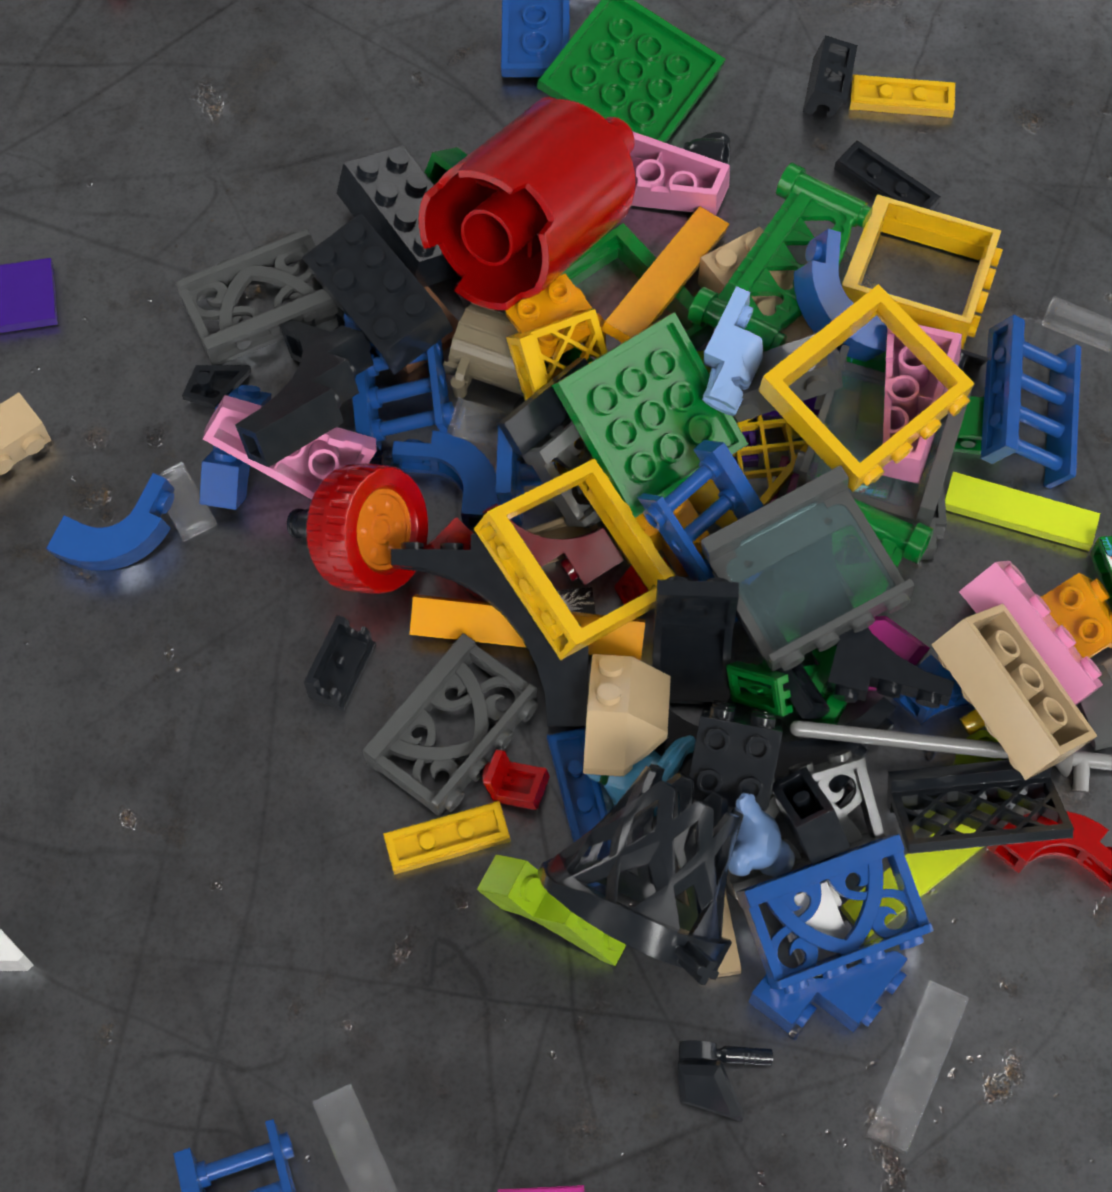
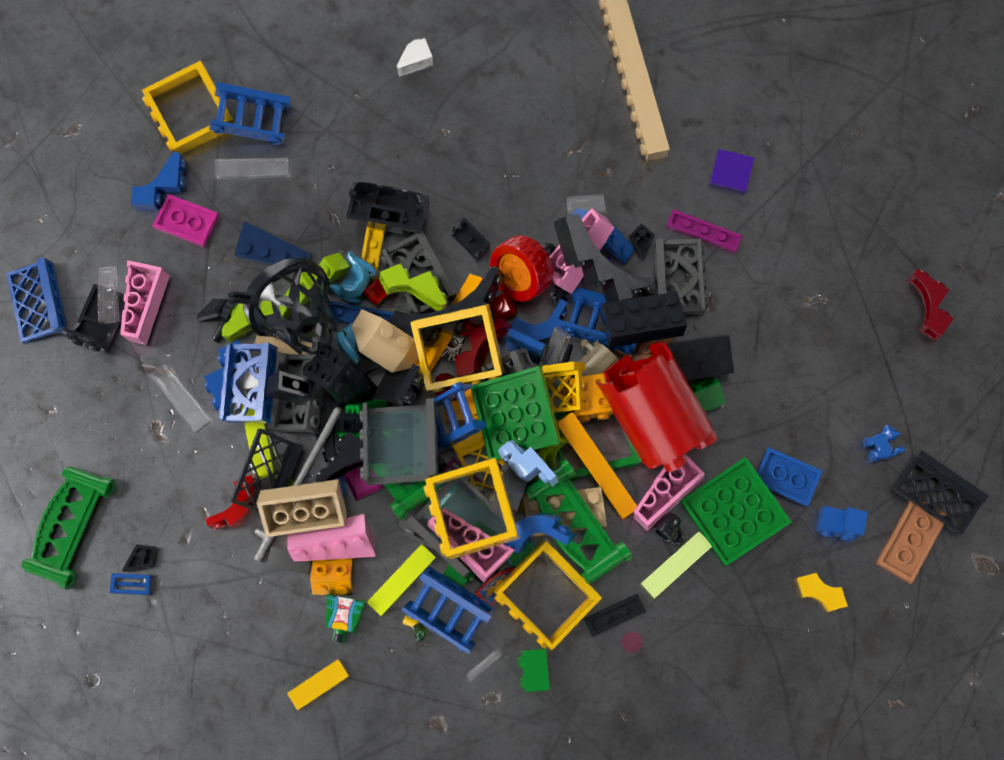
camera: 115 degrees right, 10 degrees up
blue arch [46,473,175,571] -> none
black tile [498,358,588,456] -> none
medium blue animal [729,793,795,877] -> none
black hinge [803,35,858,117] -> none
yellow tile [850,74,955,118] -> none
none -> lime arch [222,300,291,342]
none -> dark blue wing [234,221,312,273]
none -> dark azure hair [329,251,377,304]
none -> black piece [346,181,430,234]
none -> lime arch [379,263,448,311]
none -> clear green arm [403,615,427,641]
none -> green brick [518,649,550,693]
none -> clear pink tile [621,632,642,653]
none -> yellowish green tile [641,531,712,598]
none -> magenta tile [666,209,743,254]

